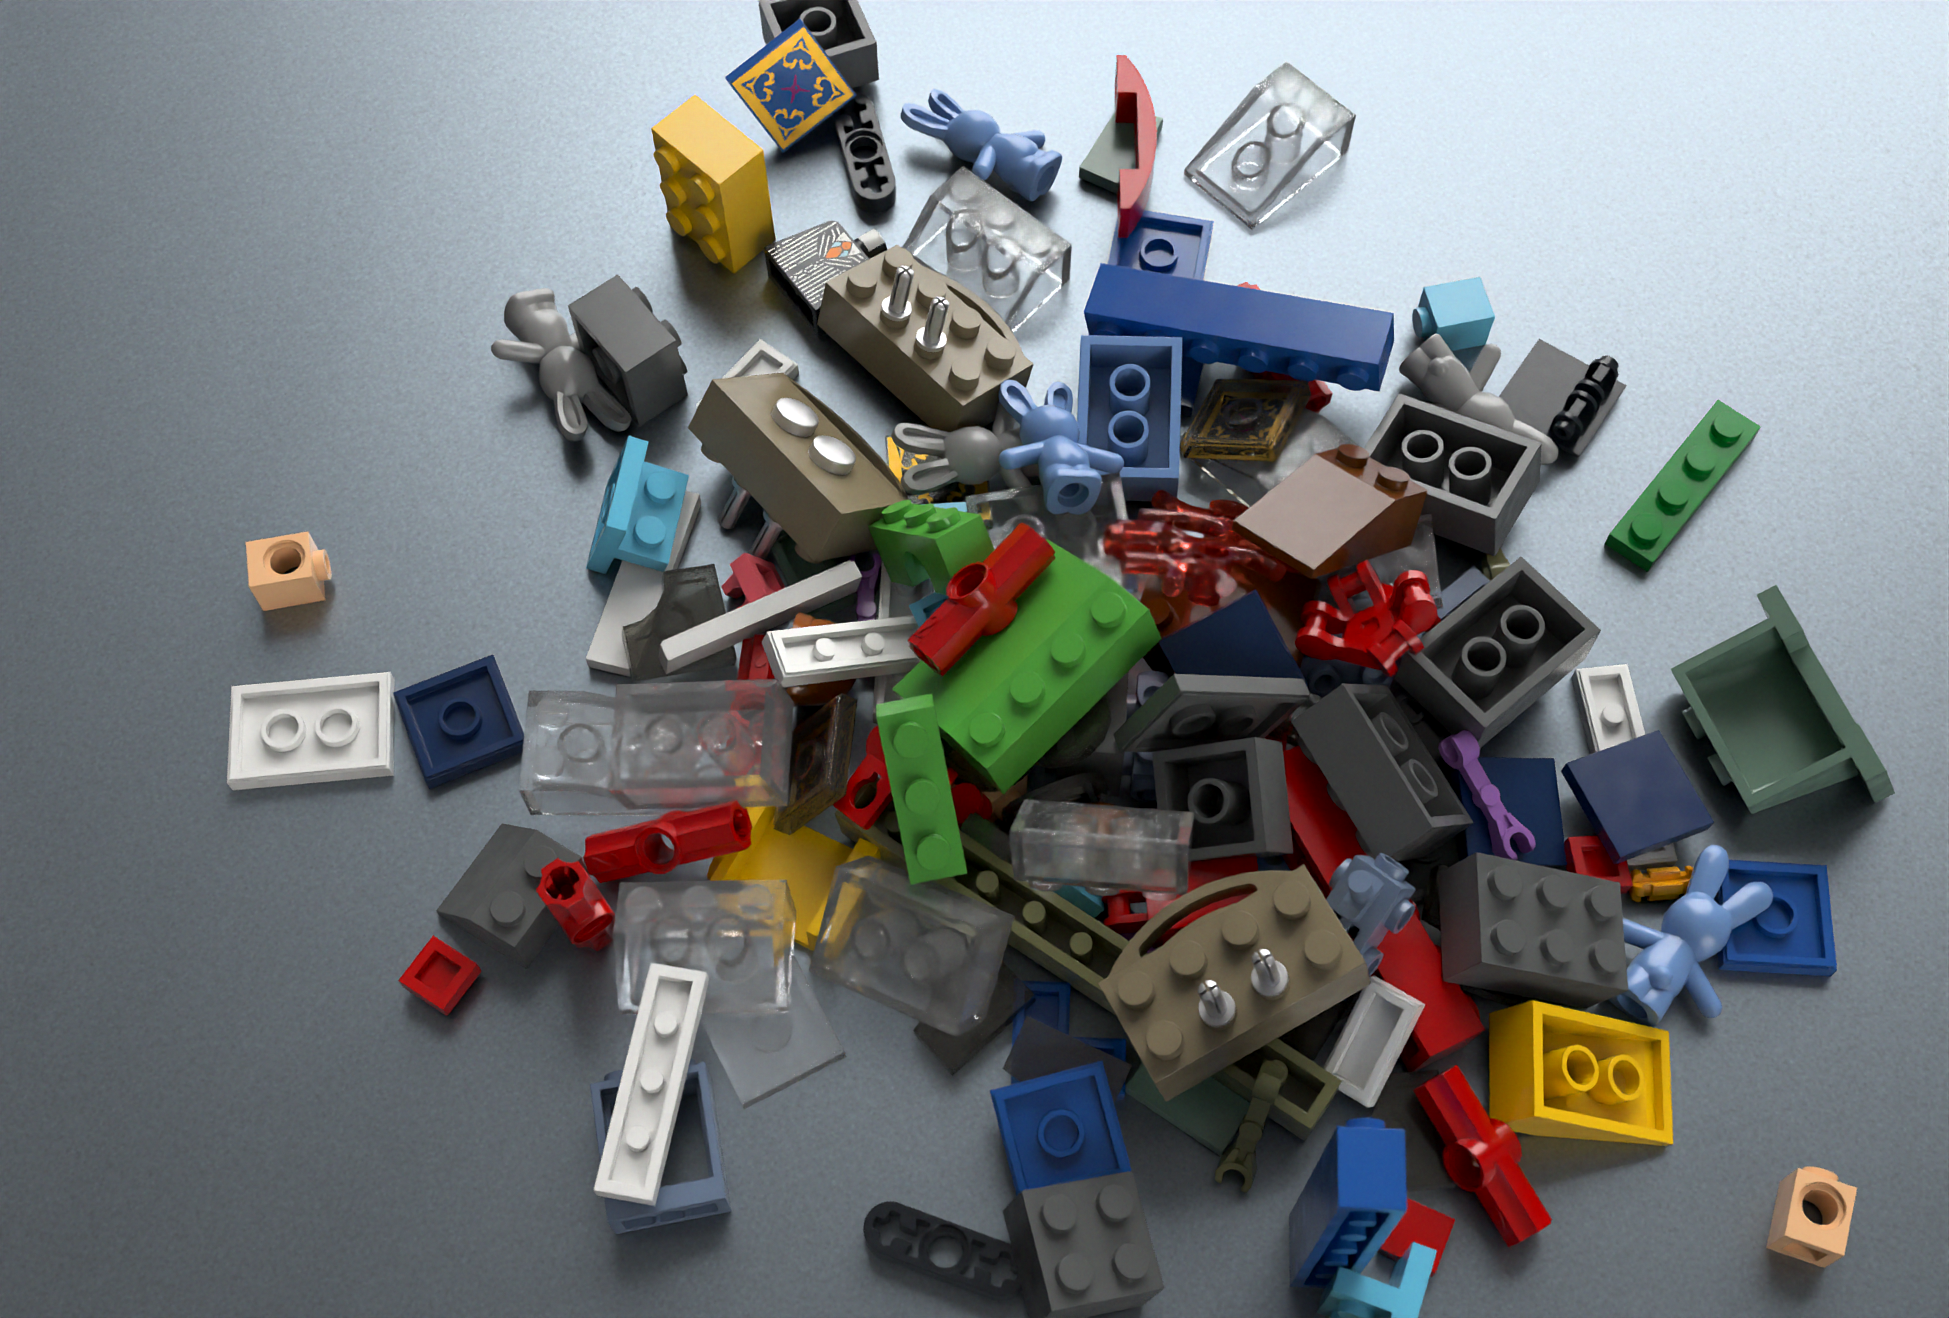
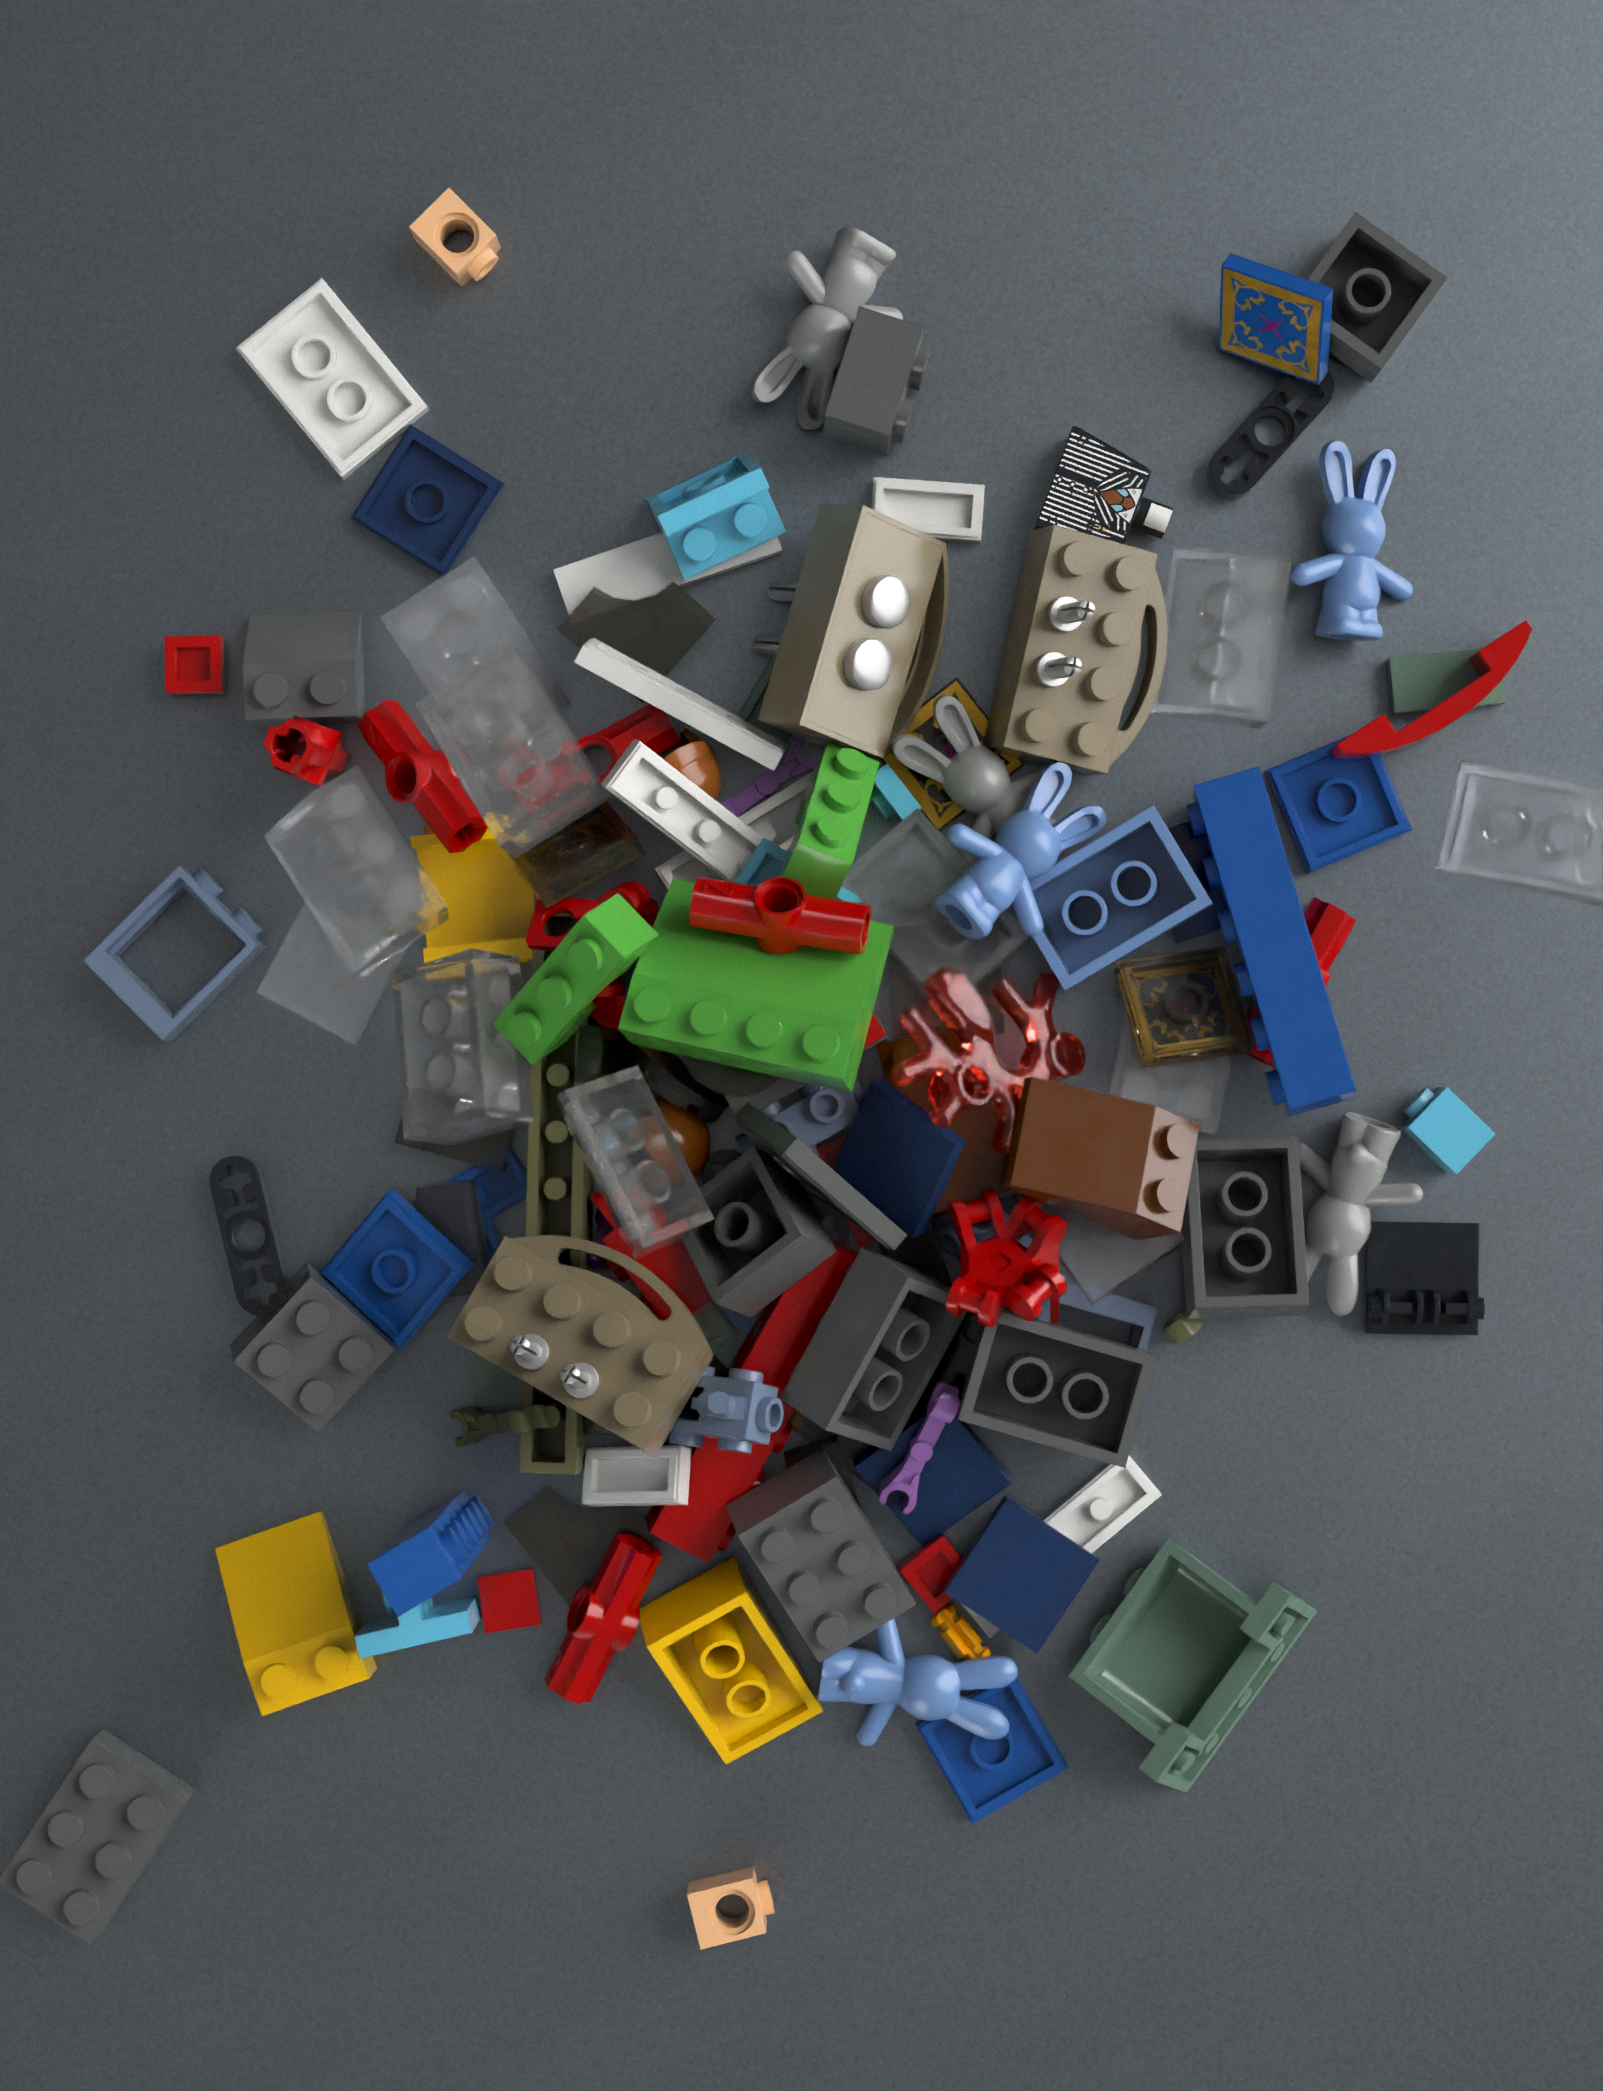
camera: 55 degrees right, 25 degrees up
white plate [594,963,709,1206] -> none
yellow brick [651,95,776,274] -> none
coral tile [721,553,786,609] -> none
green plate [1604,400,1761,572] -> none

